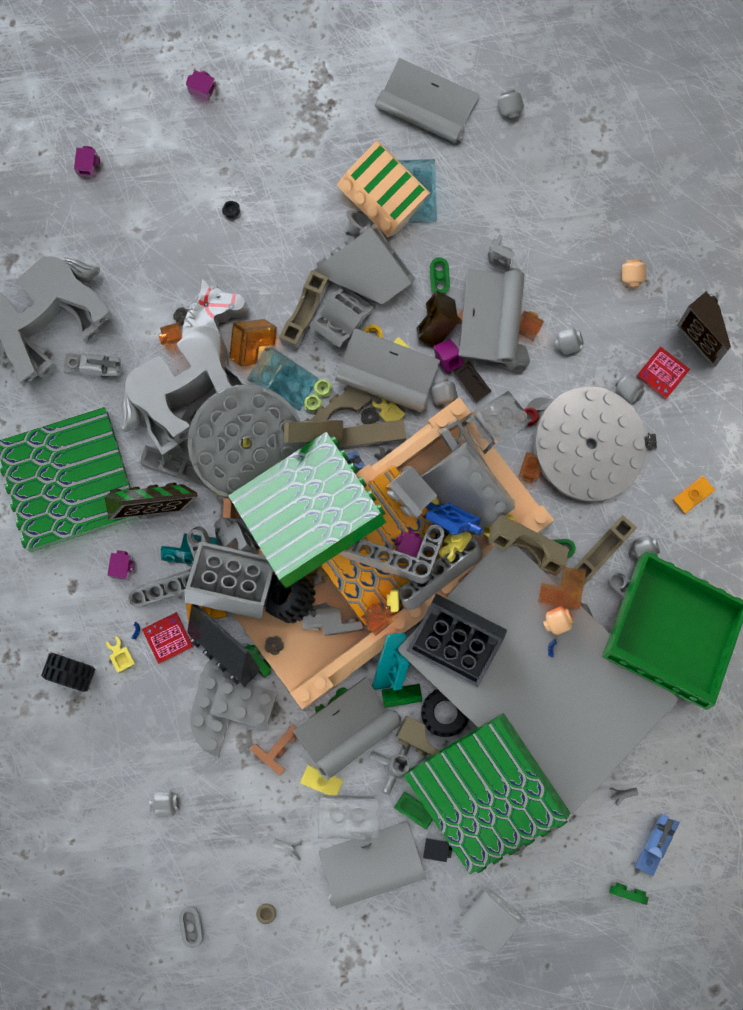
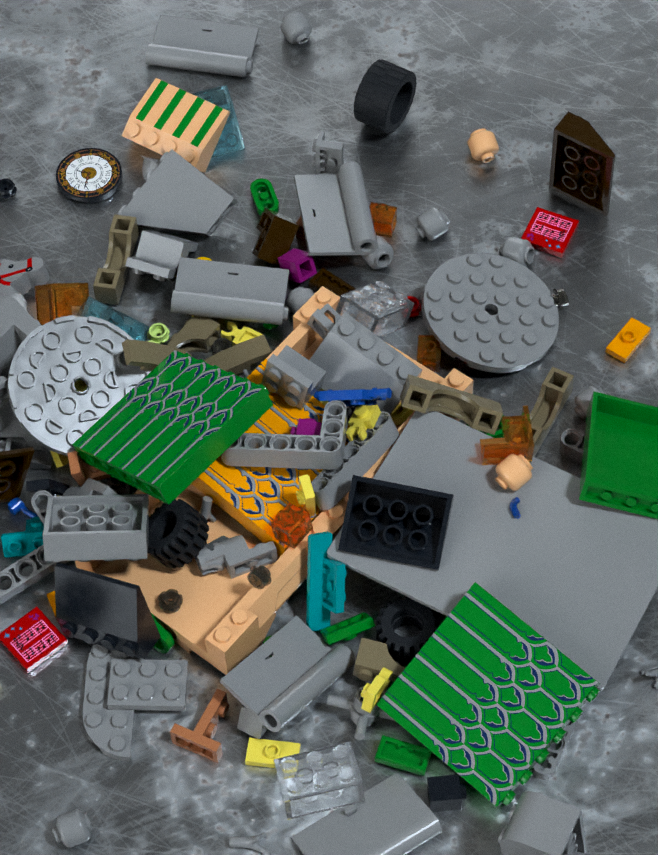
camera: 20 degrees left, 25 degrees down
none -> blue hand [8,497,38,518]
none -> black plate [26,479,70,496]
none -> tile [56,148,123,204]
none -> clear smoke plate [247,565,272,589]
none -> black tyre [353,59,417,133]
none -> light yellow plate [361,667,393,713]

